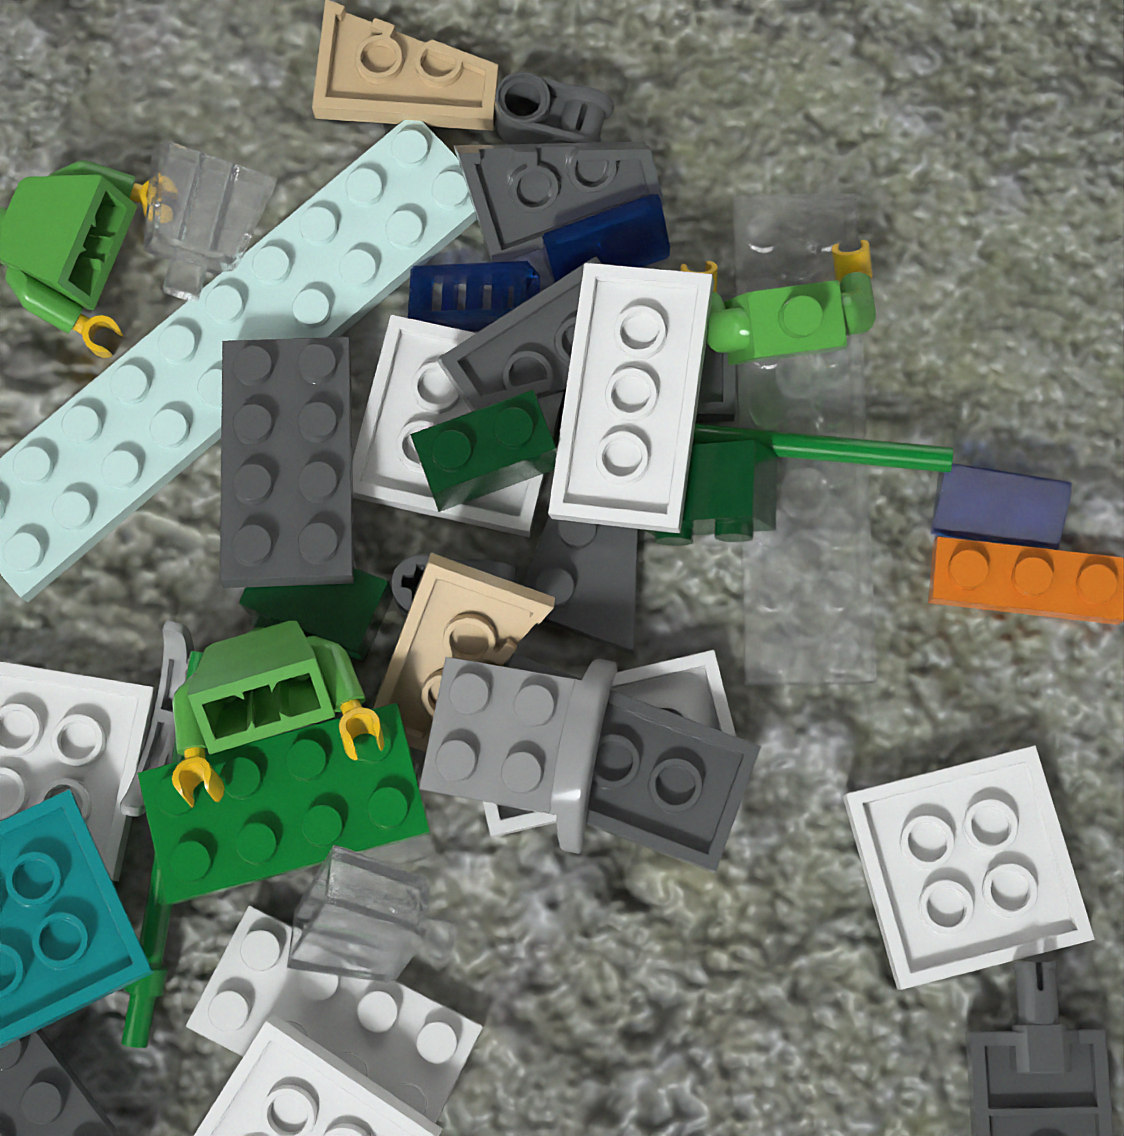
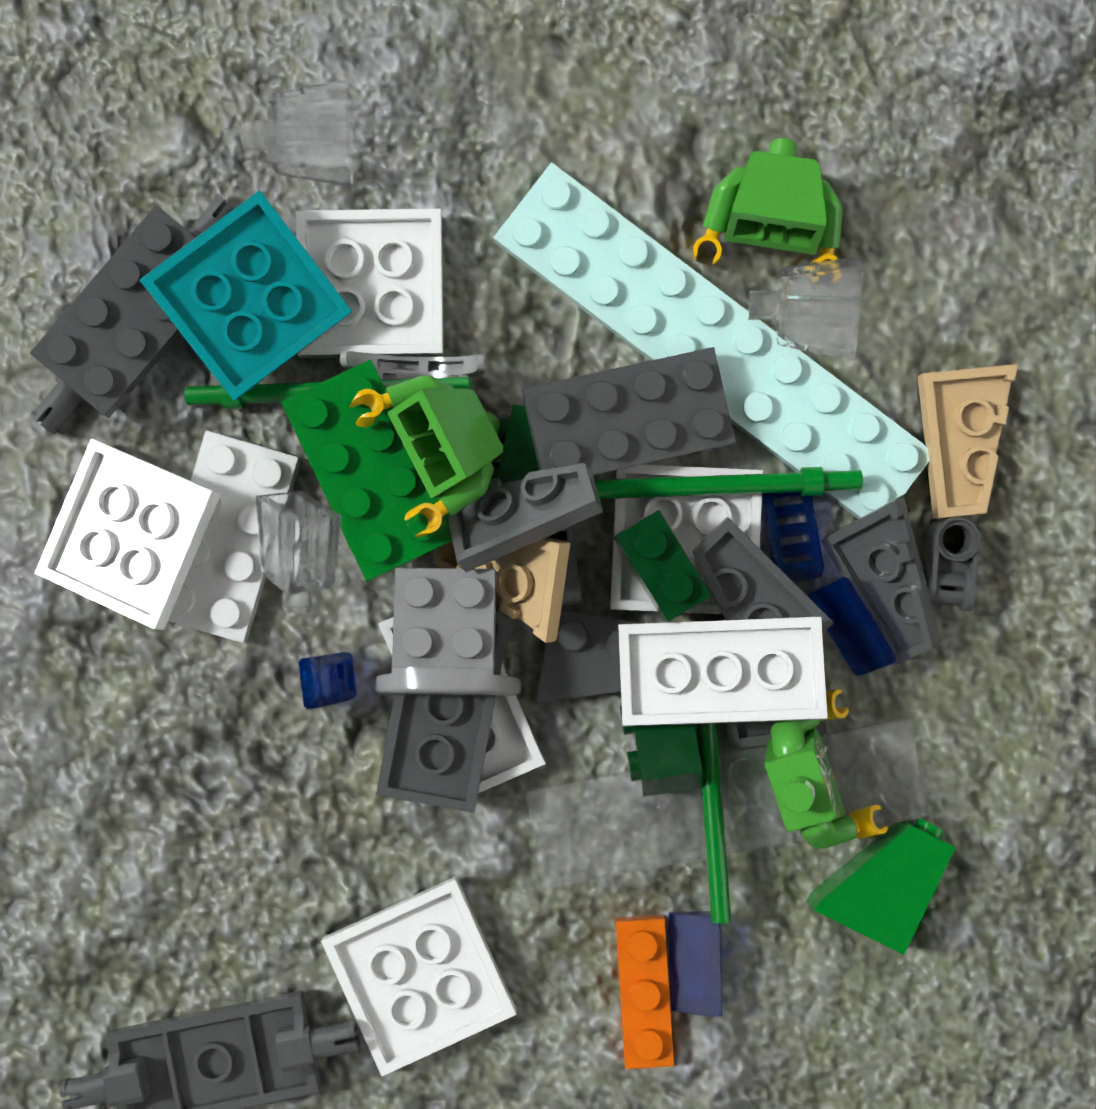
camera: 75 degrees right, 10 degrees up
none -> clear blue slope [298,652,357,710]
none -> dark grey wing [447,463,603,572]
none -> green bar [594,467,863,499]
none -> green slope [806,817,956,955]

